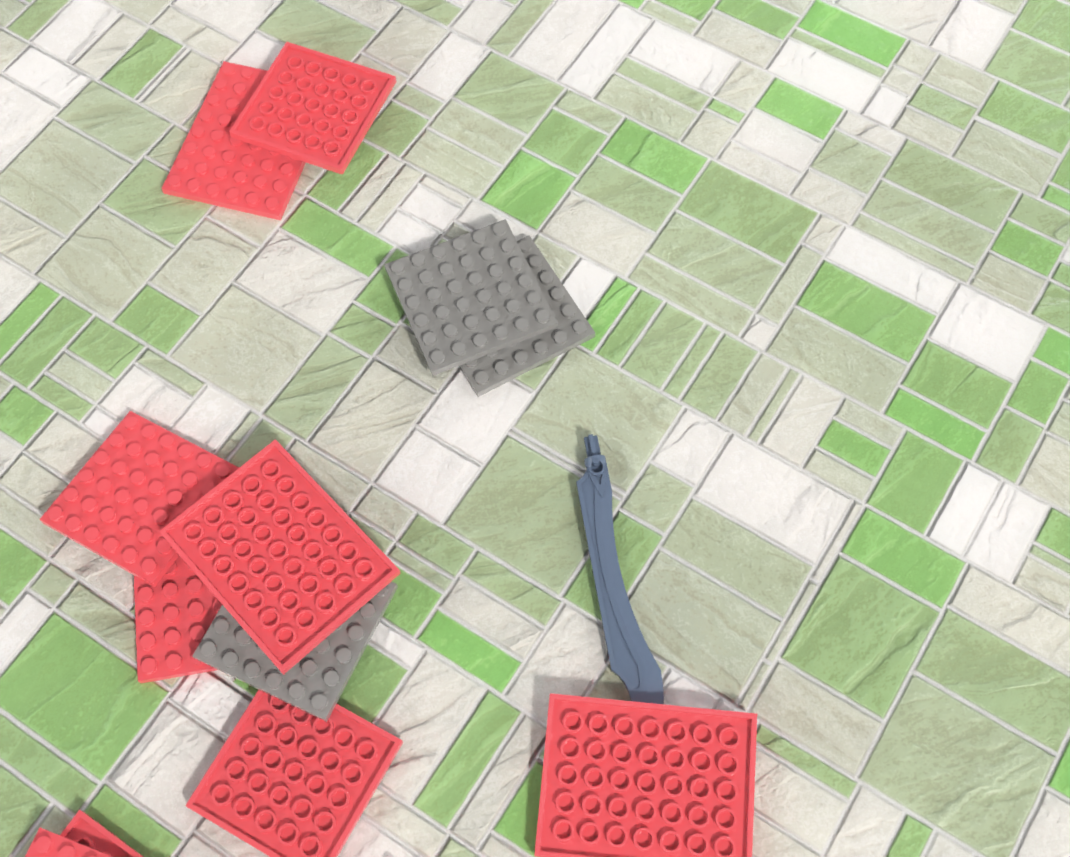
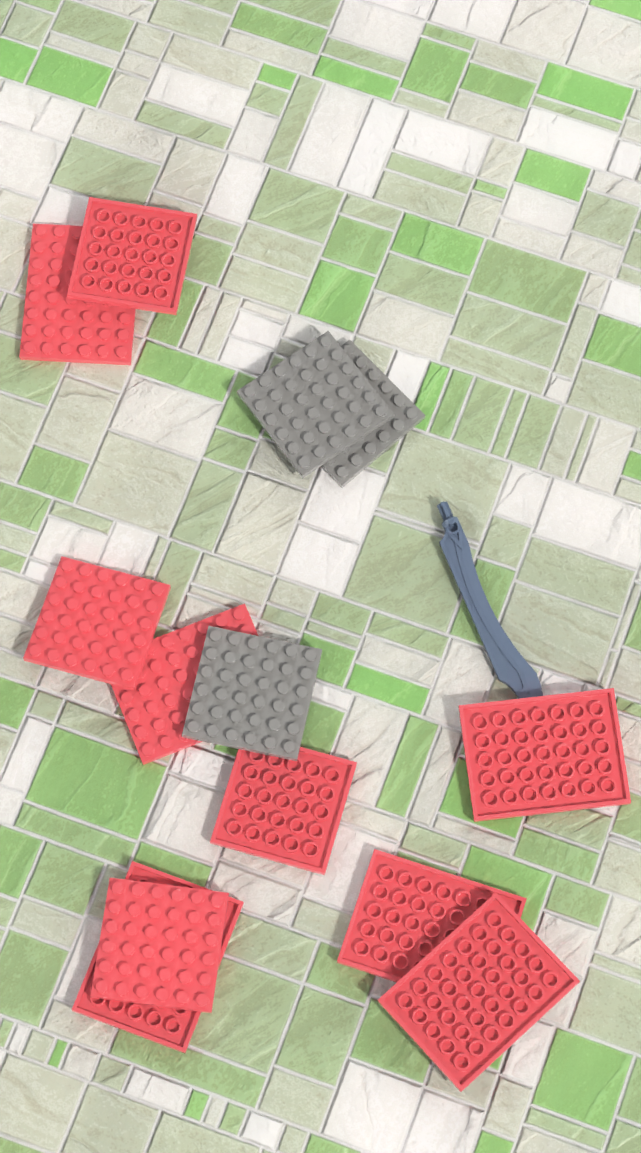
camera: 15 degrees left, 5 degrees up
coral plate [159,439,401,675] -> none

